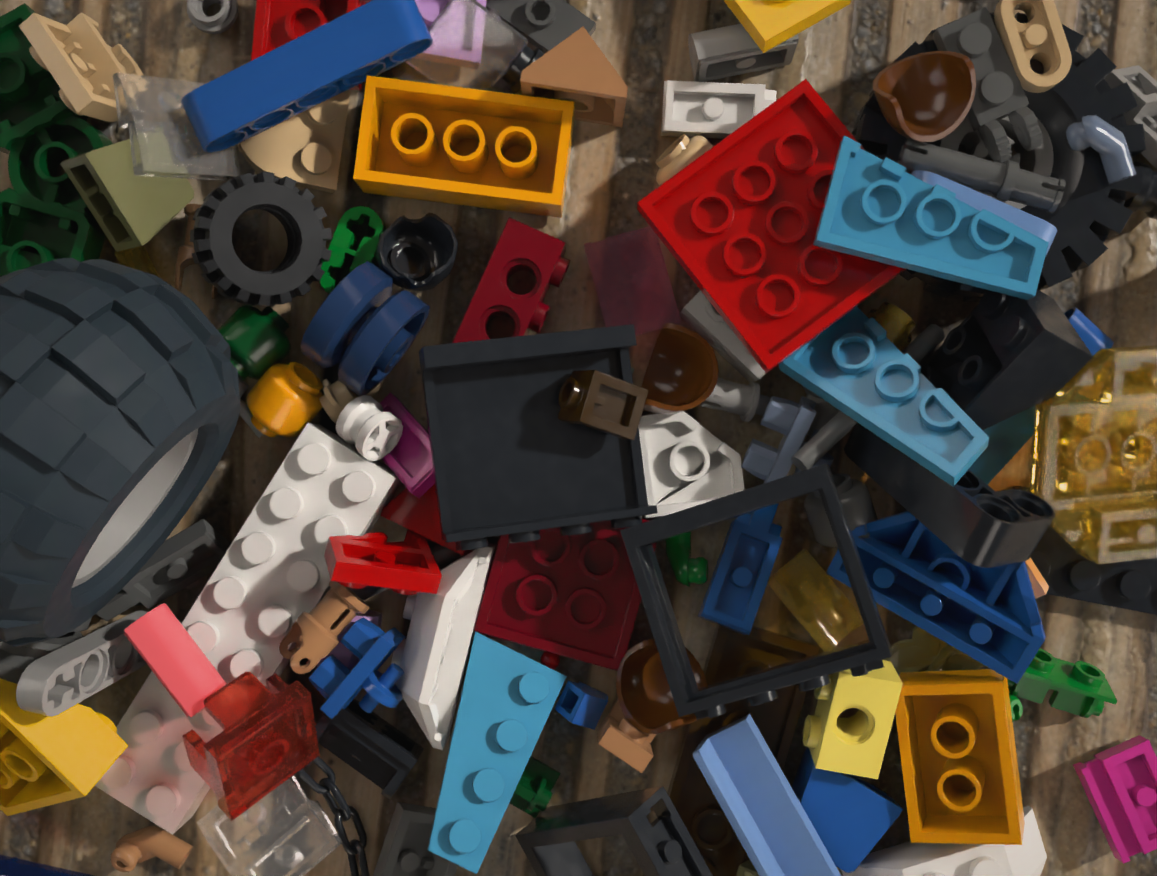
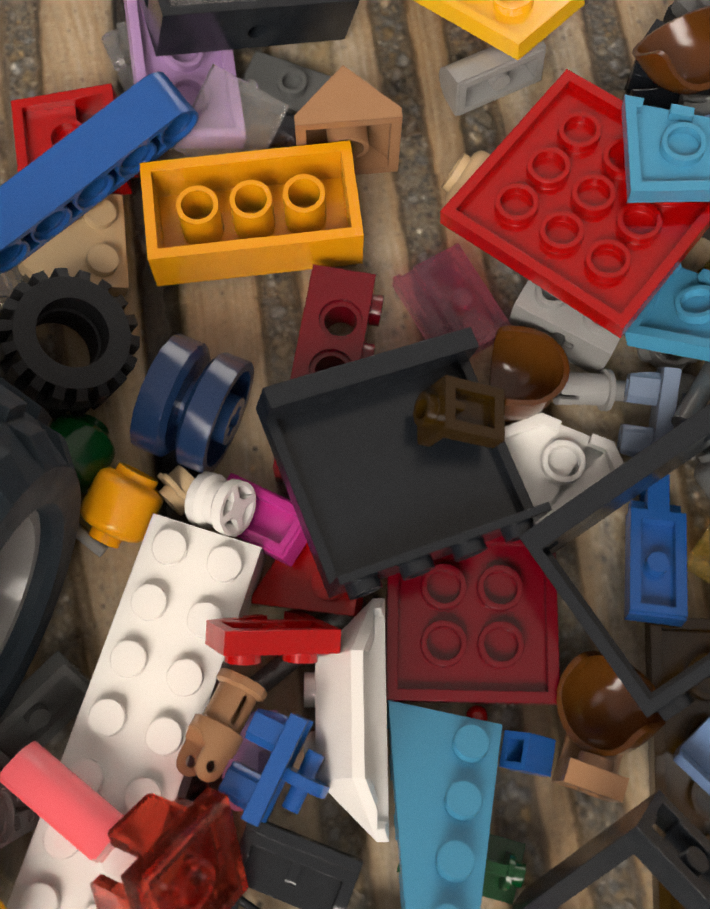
camera: 15 degrees left, 15 degrees down
green beam [320,206,386,294] -> none
black hair [375,213,458,292] -> none
white hinge [661,80,777,139] -> none
green arm [666,532,708,587] -> none

